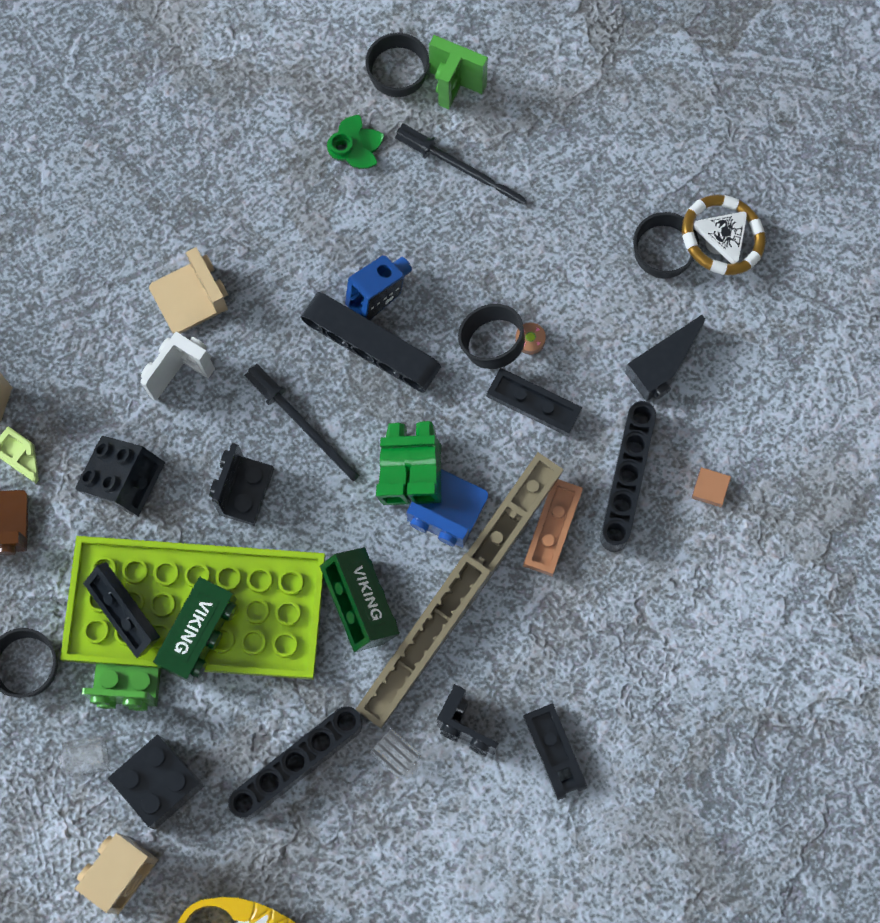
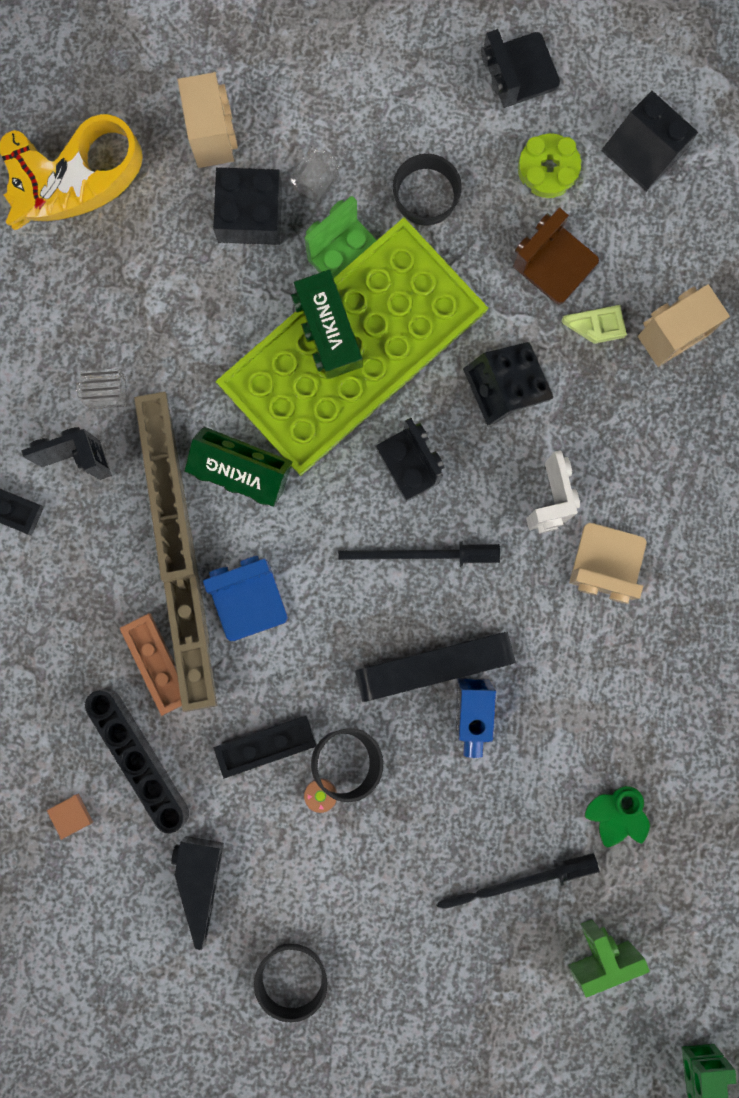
camera: 130 degrees right, 10 degrees up
black plate [83,562,160,658] -> none
black beam [228,706,362,820] -> none
black tyre [365,33,429,97] -> none
green hips [376,421,442,505] -> none
piece [682,195,766,275] -> none

